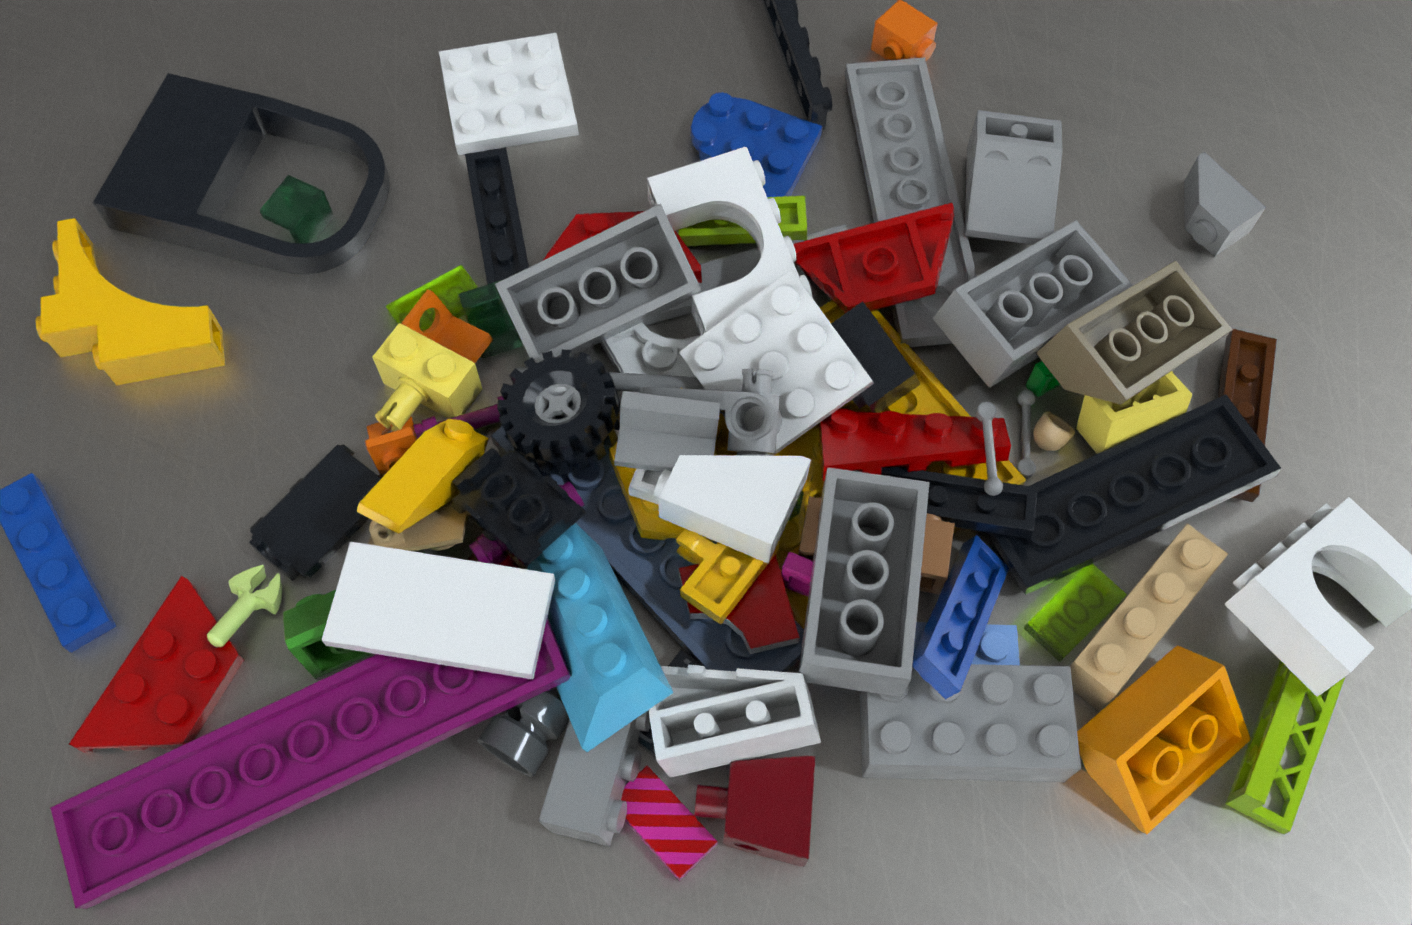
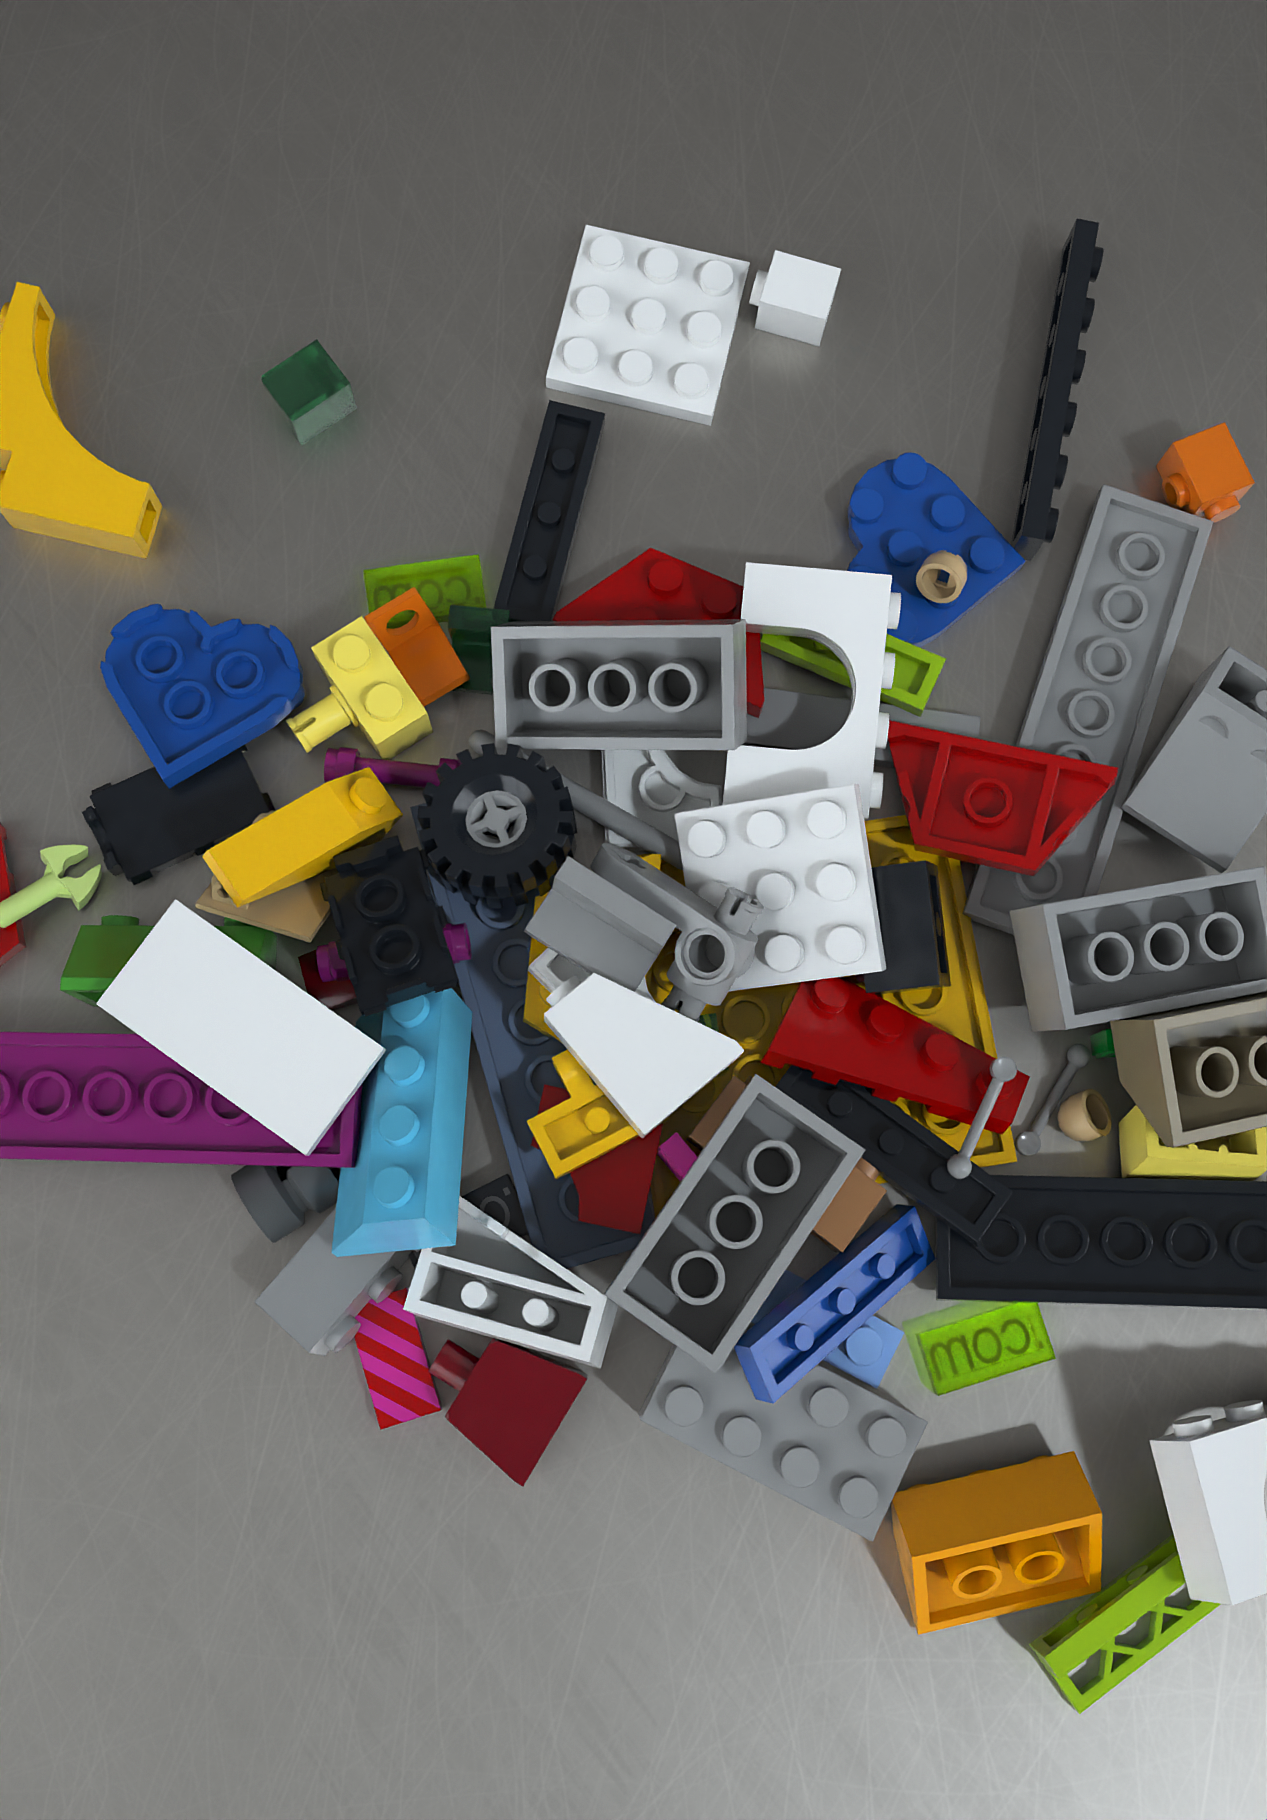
camera: 20 degrees right, 15 degrees up
black window [93,73,390,274] -> none
orange bracket [365,416,417,475] -> none
tan brick [1069,523,1228,711] -> none
none -> blue plate [100,604,305,789]
none -> white brick [749,250,841,347]
none -> tan hinge [916,550,967,603]

